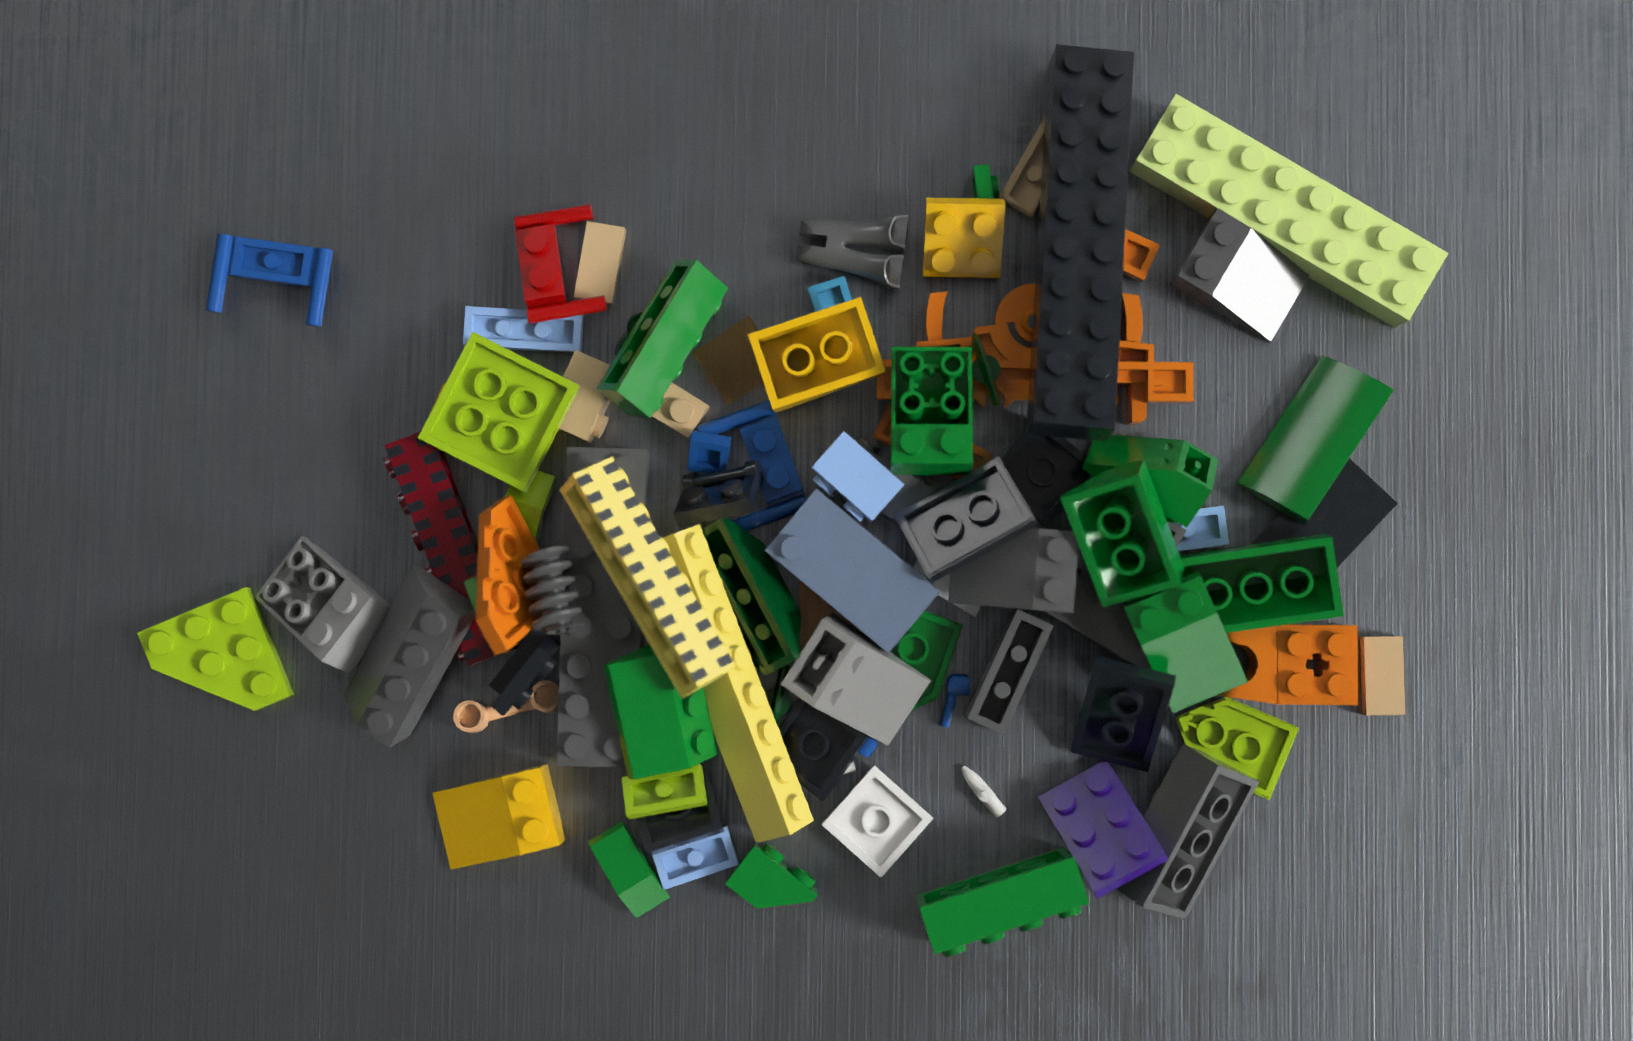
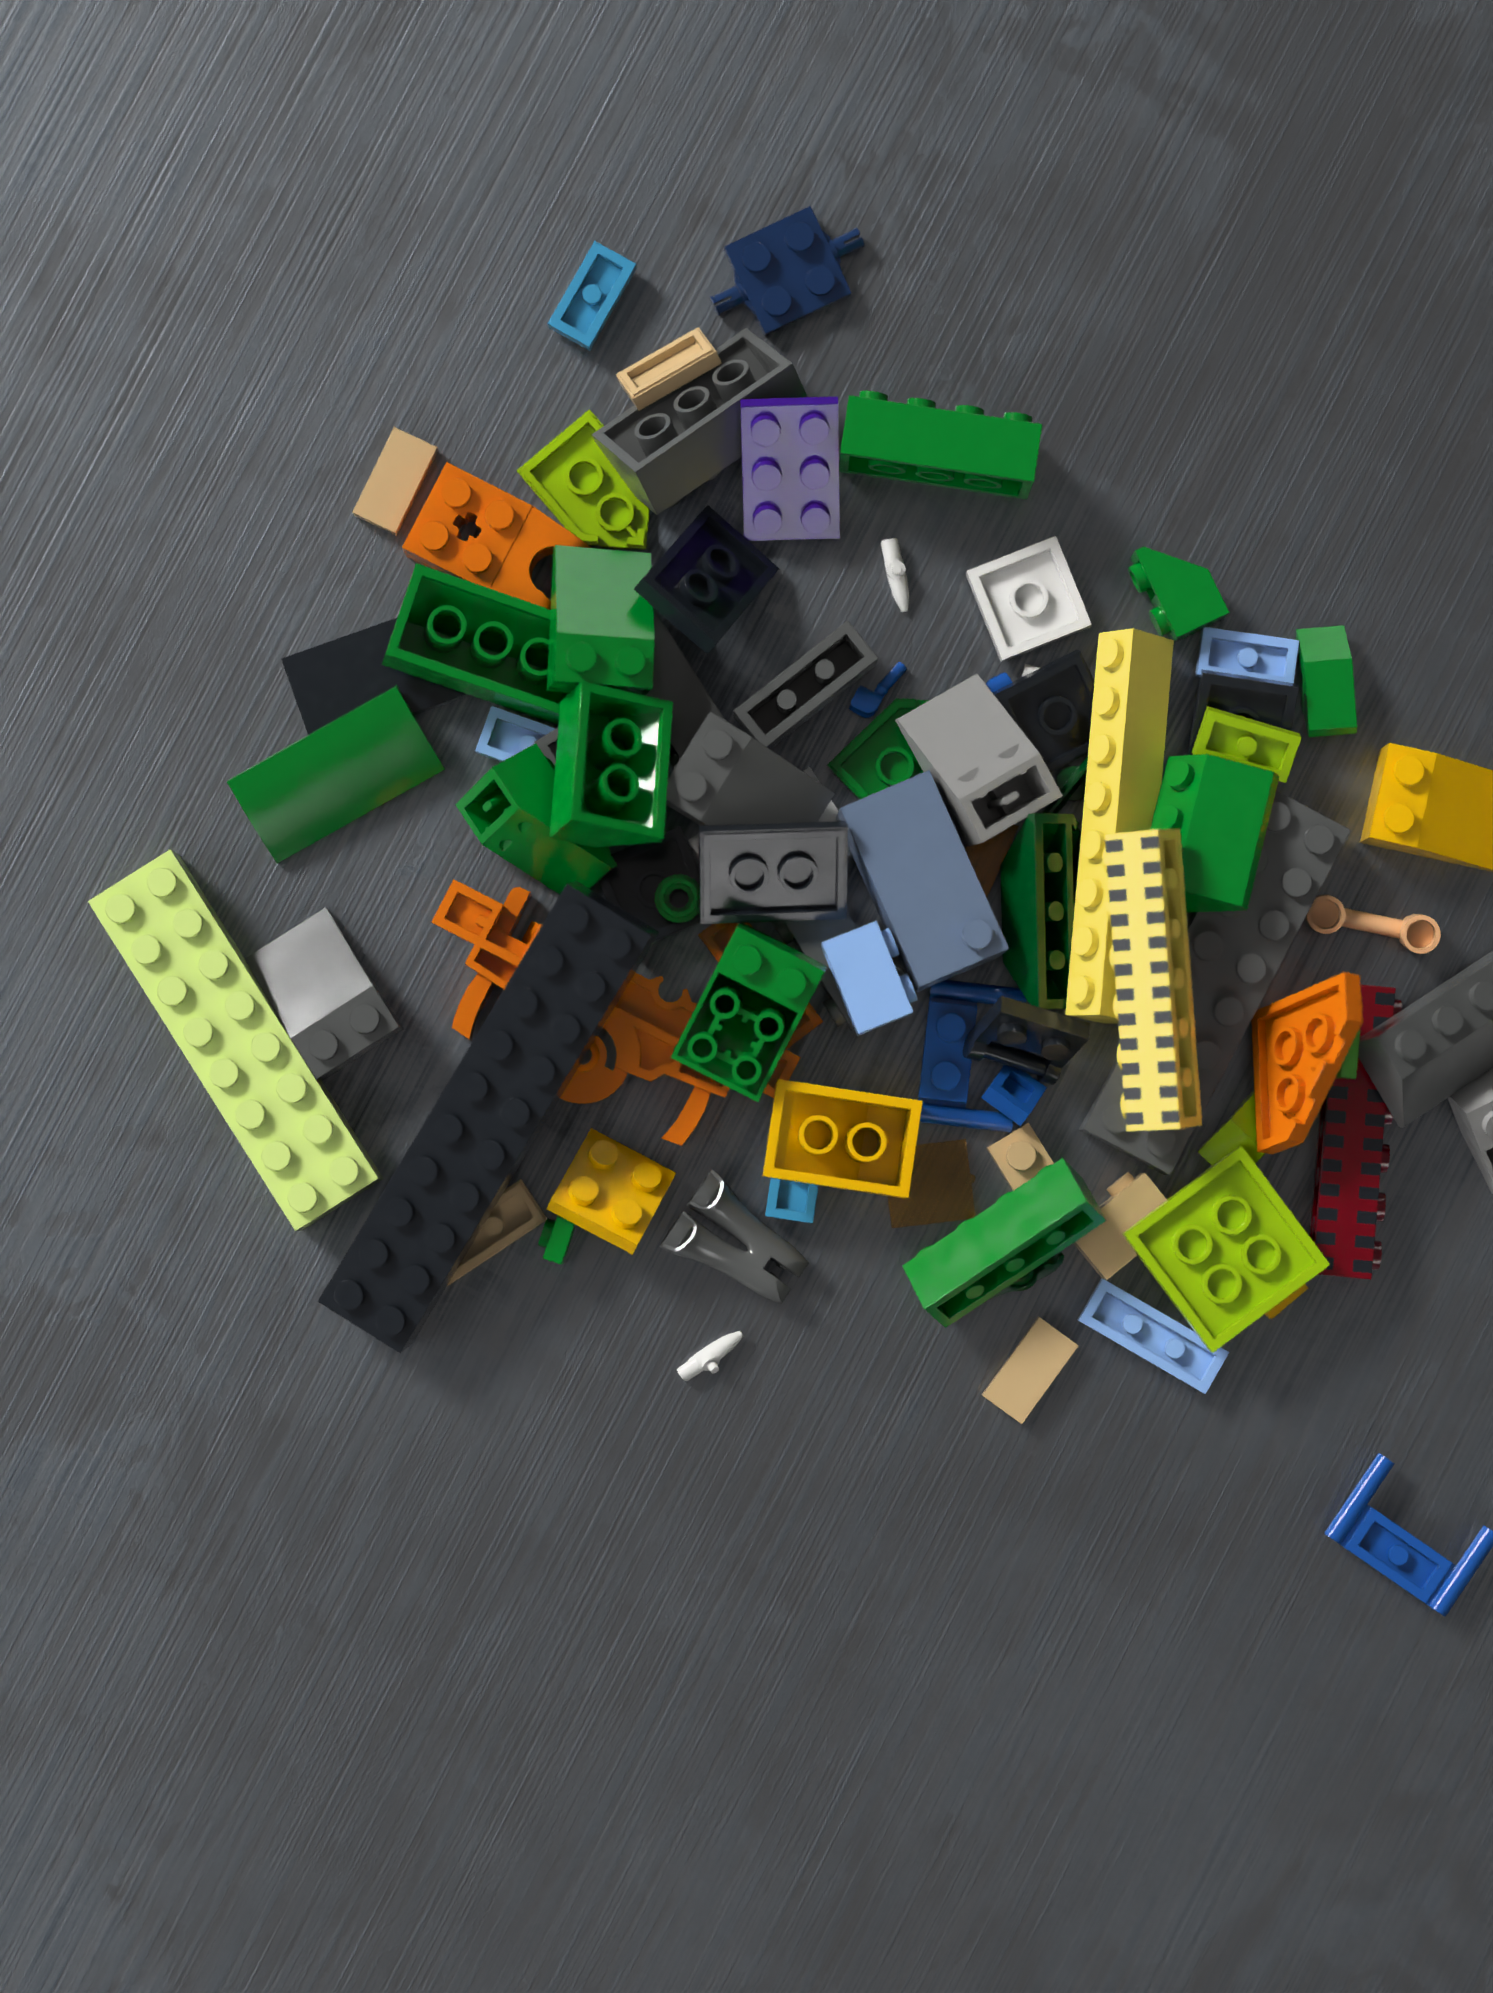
camera: 155 degrees left, 0 degrees up
black slope [489,629,560,717] -> none
red plate [514,204,607,324] -> none
dark grey piece [520,546,584,635] -> none
dark green piece [972,333,1002,406] -> none
orange plate [1123,229,1160,283] -> none
none -> dark azure plate [548,241,637,351]
none -> tan tile [616,327,722,411]
none -> green plate [655,874,699,923]
none -> white helmet [677,1331,744,1382]
none -> dark blue plate [710,206,865,336]

